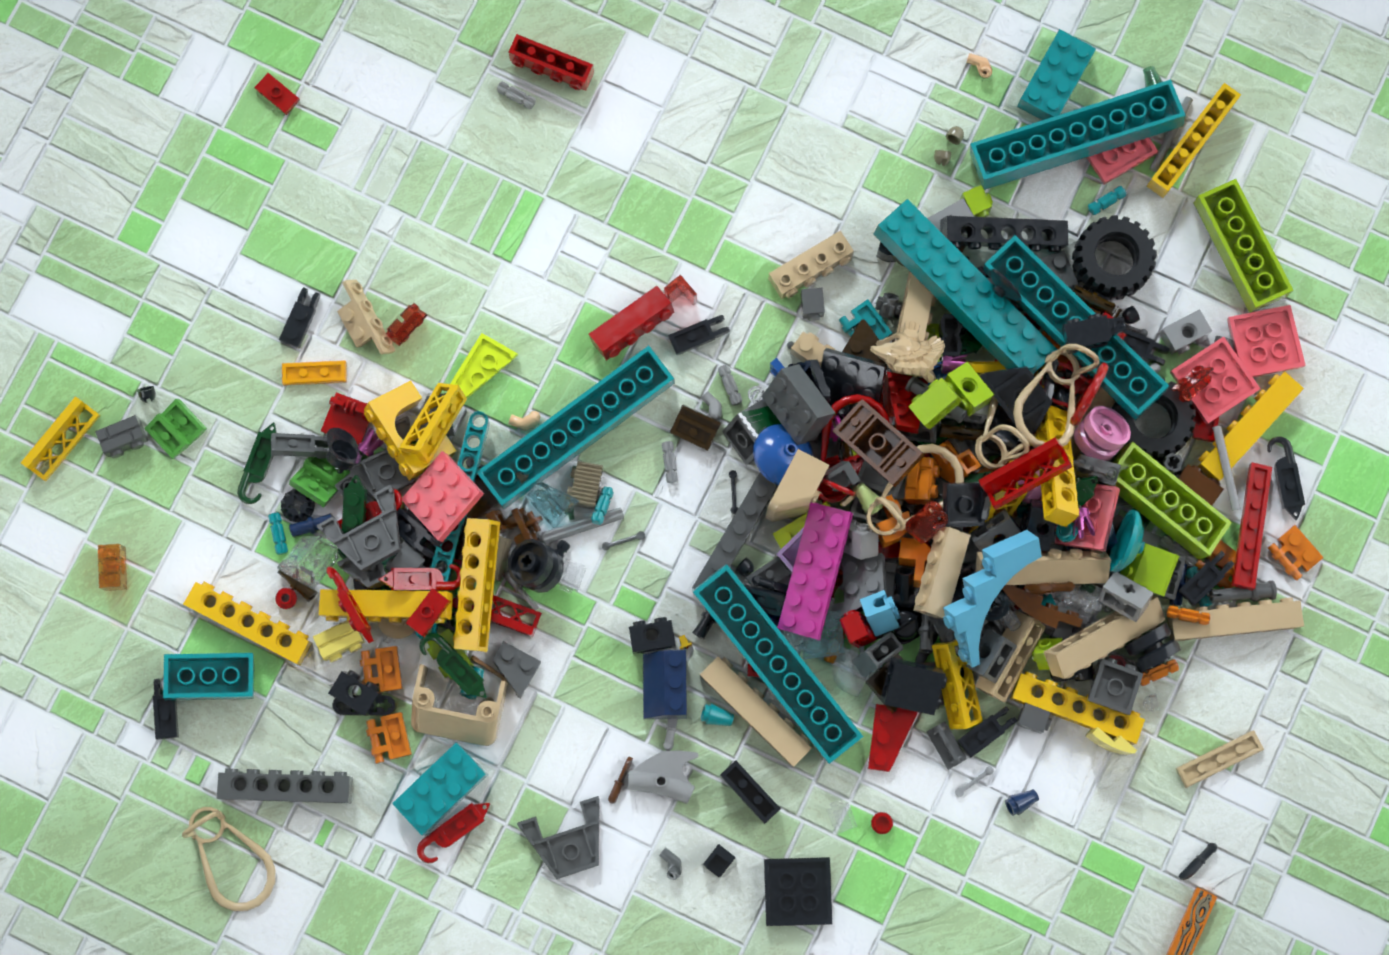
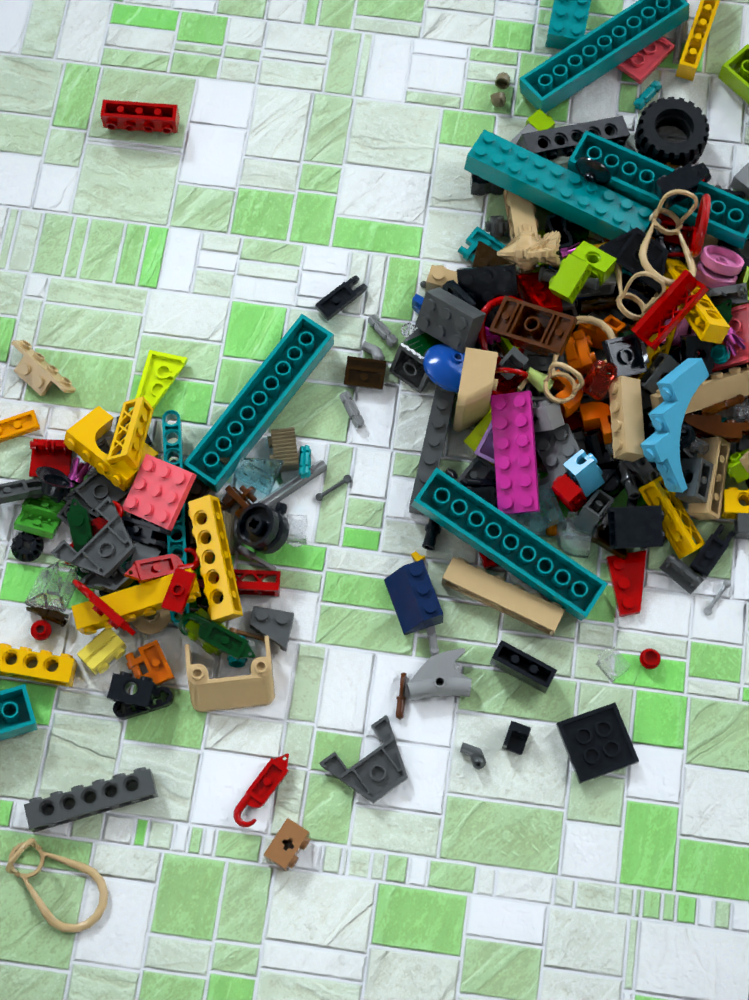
camera: 20 degrees left, 10 degrees down
teal axle [268,513,288,555] -> none
dark blue pin [289,513,333,538] -> none
orange plate [366,712,412,764] -> none
clear red hinge [385,303,427,346] -> none
teal brick [392,742,488,836] -> none
light grey axle [497,81,536,109] -> none
light nougat arm [508,411,541,430] -> none
red brick [589,286,675,361] -> none
black brick [629,617,676,654] -> none
clear red panel [664,274,697,306] -> none
teal cone [701,703,734,726] -> none
black hinge [729,470,738,514] -> none
tan brick [768,230,854,299] -> none
dark grey brick [801,287,825,321] -> none
light nougat arm [966,53,992,78] -> none
none -> medium nougat brick [263,818,311,871]

